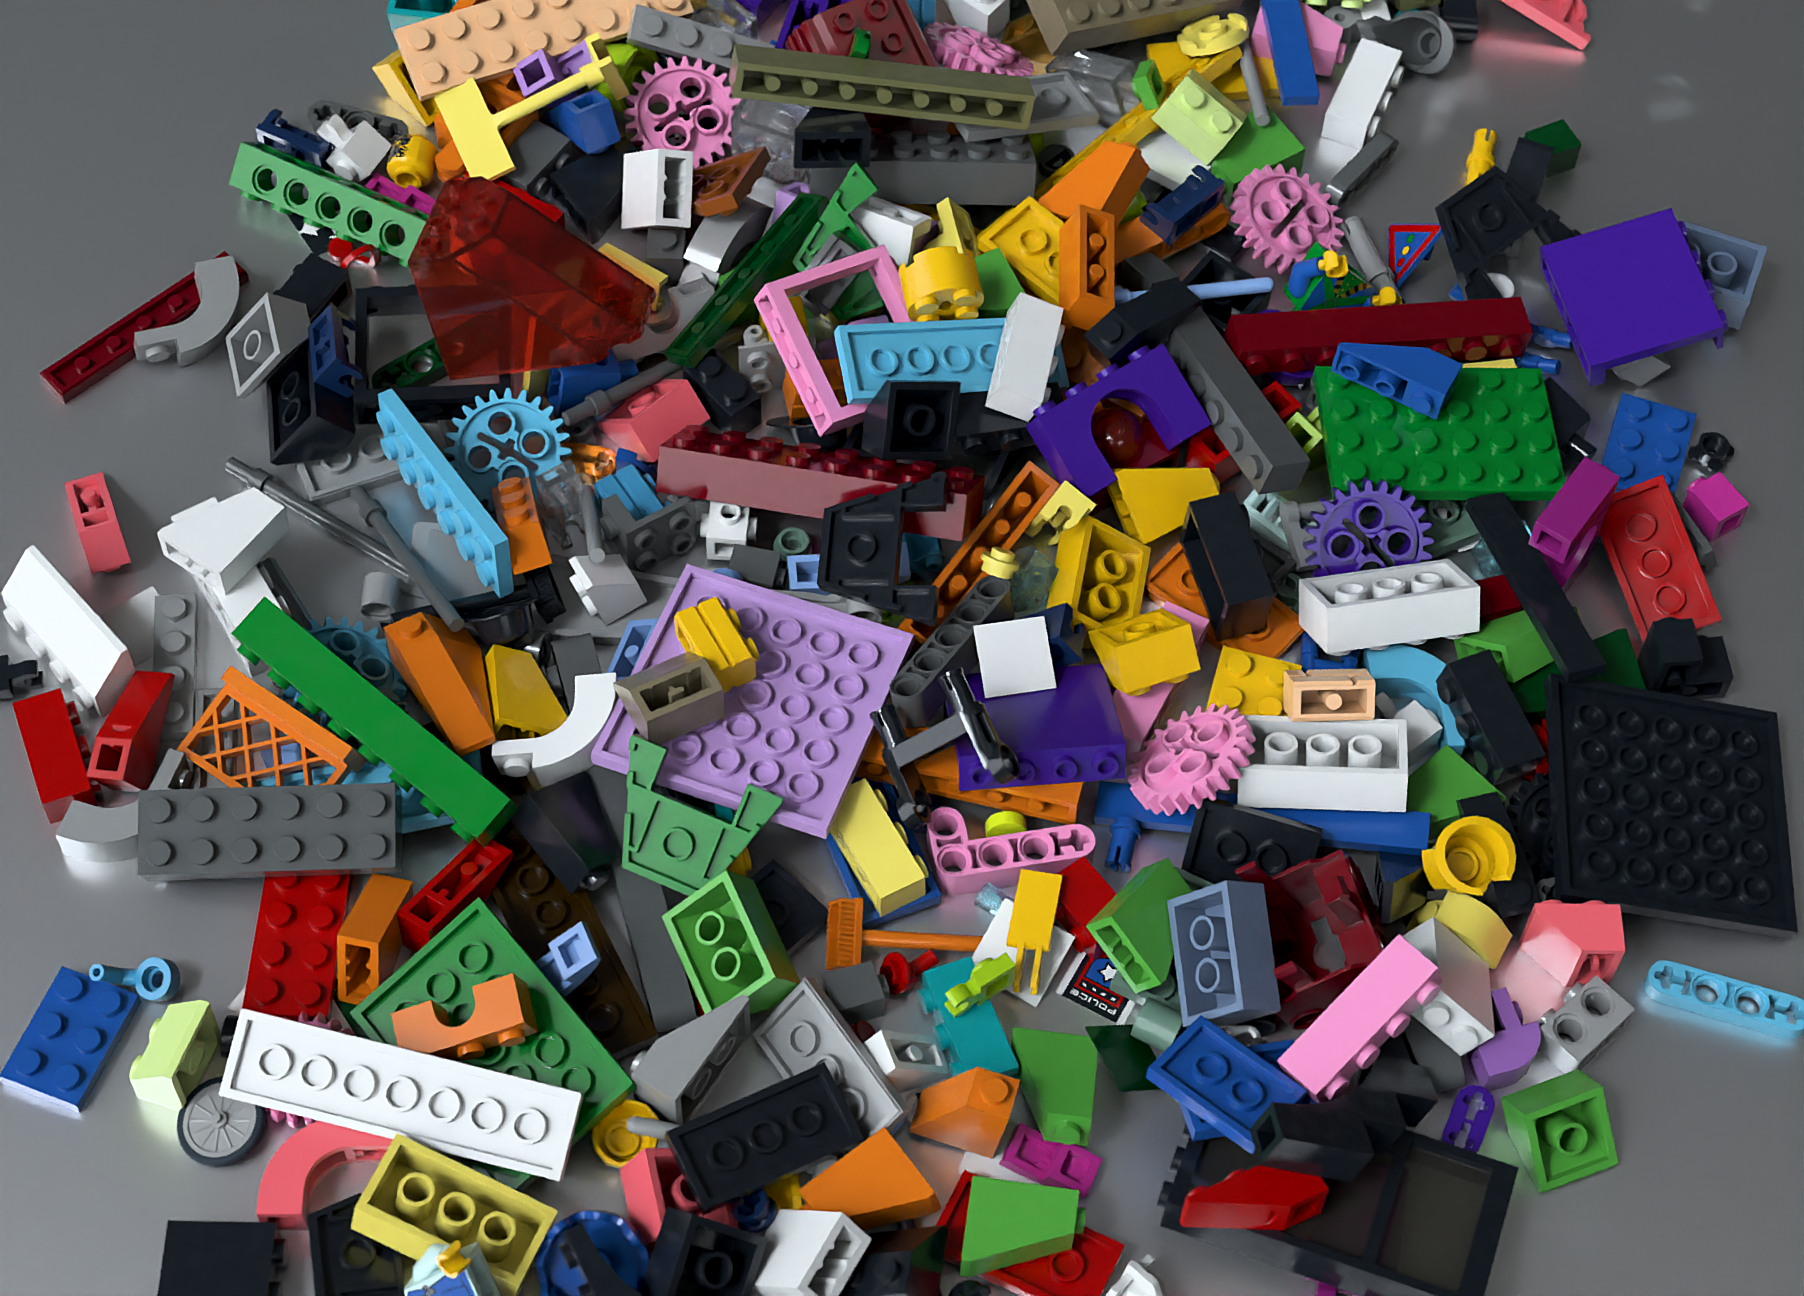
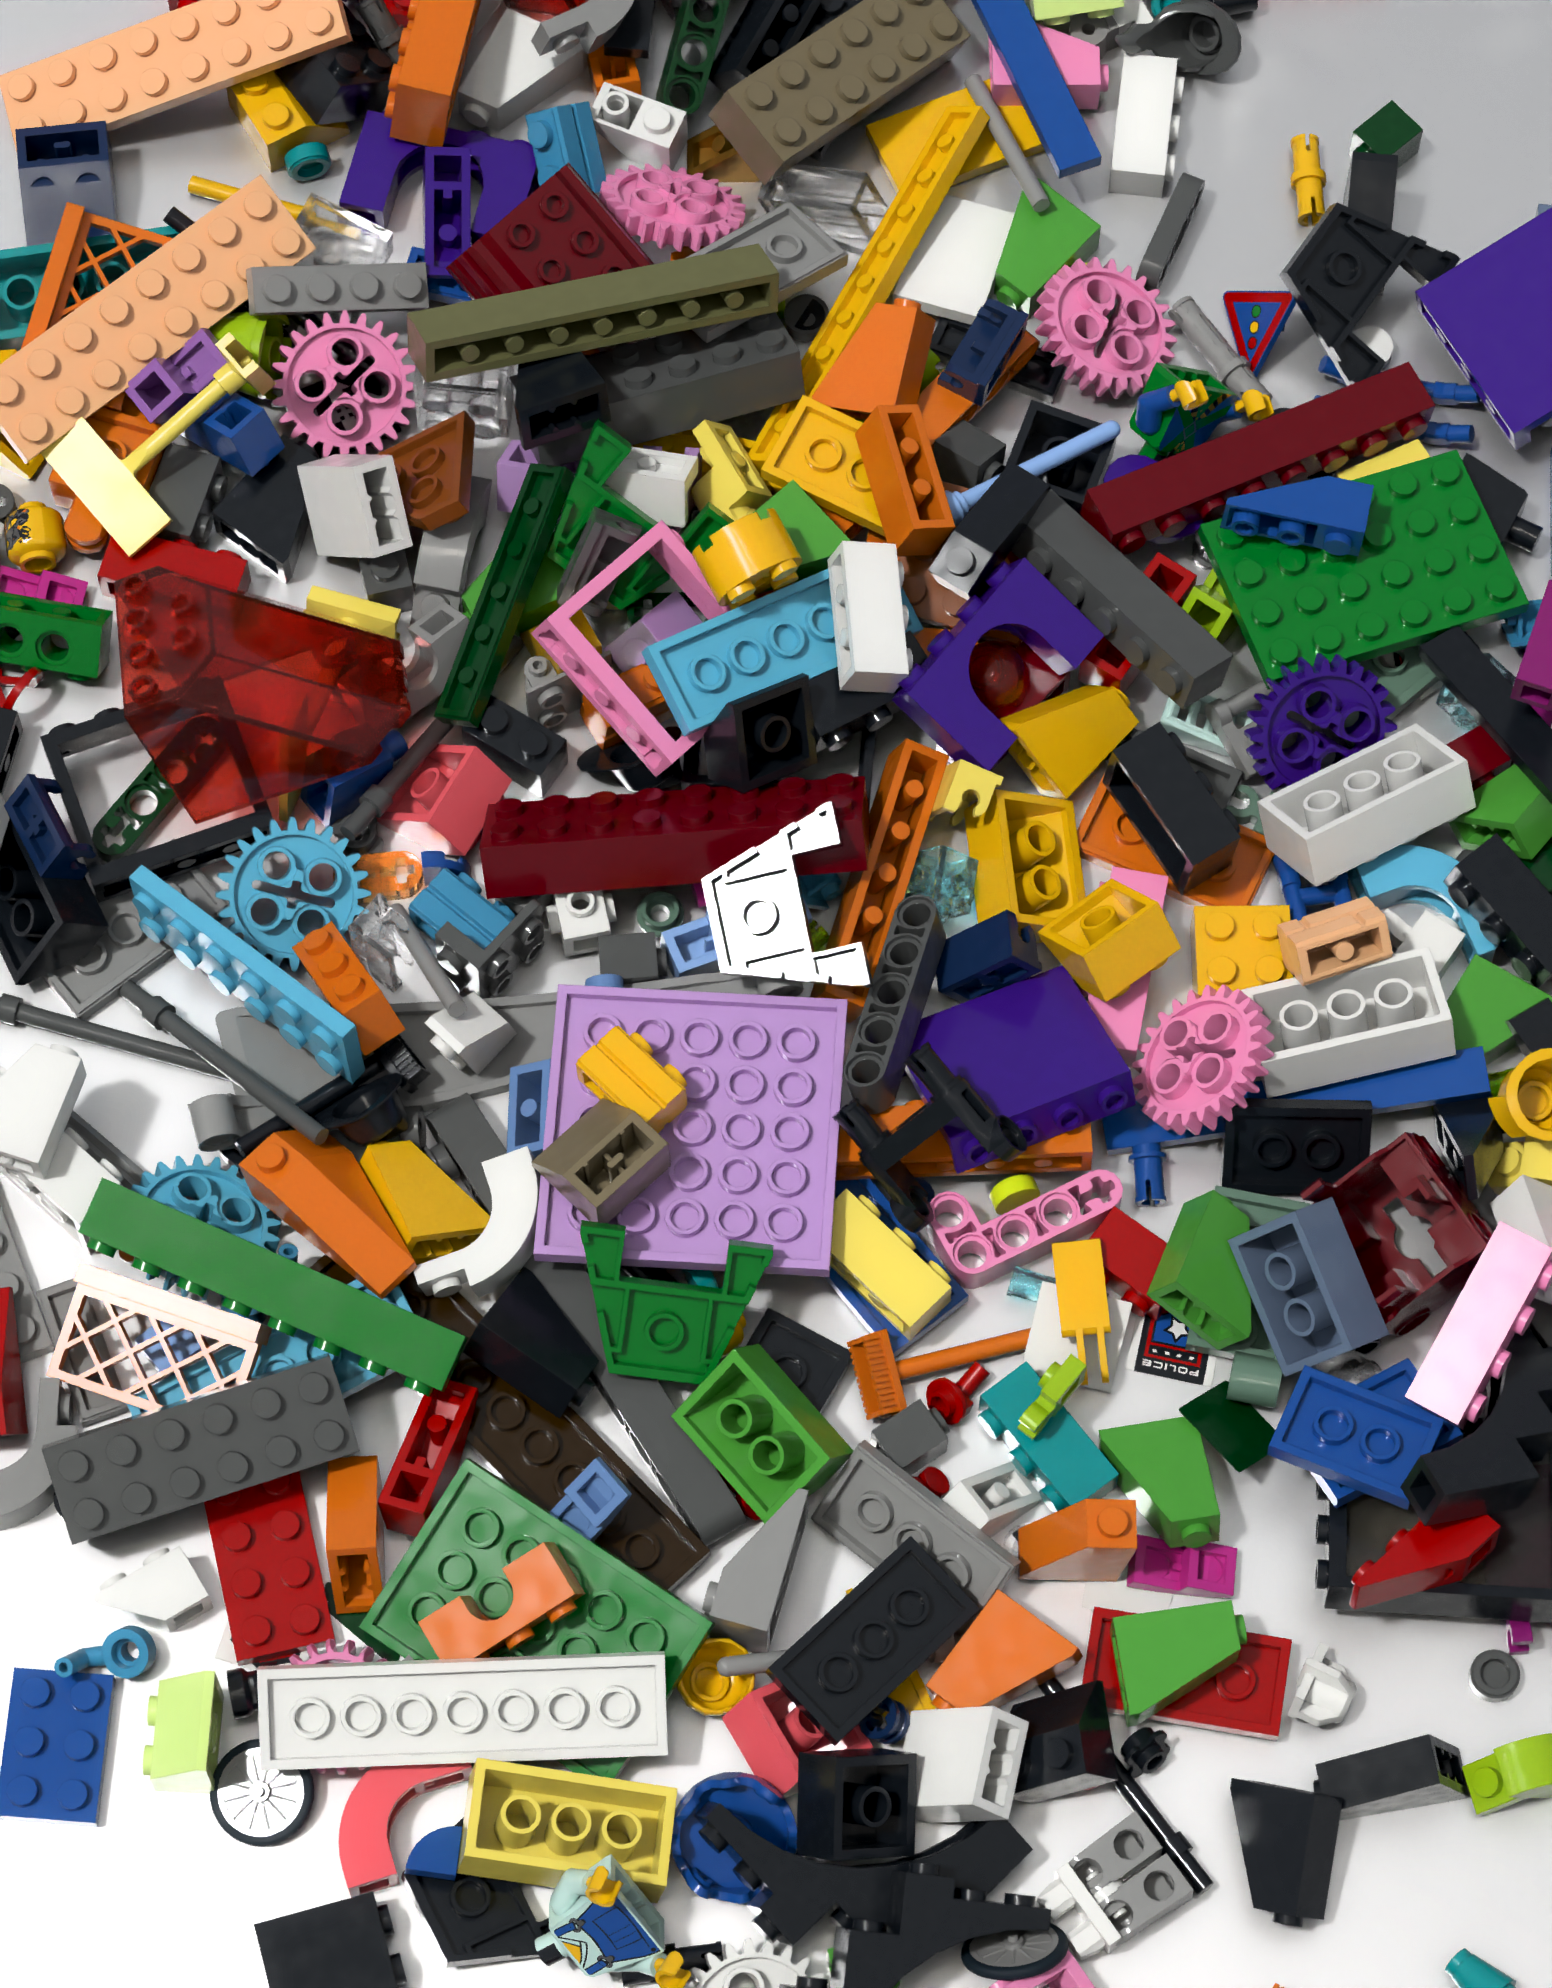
camera: 15 degrees left, 10 degrees up
green tile [848,27,872,59] -> none
white sticker [973,616,1057,698] -> none
light yellow plate [980,547,1020,579] -> none
bright green plate [1132,59,1166,111] -> none
yellowish green slope [1151,68,1247,166] -> none
light yellow tile [1177,13,1250,56] -> none
none -> white slope [92,1545,213,1633]
none -> blue tile [404,1826,462,1881]

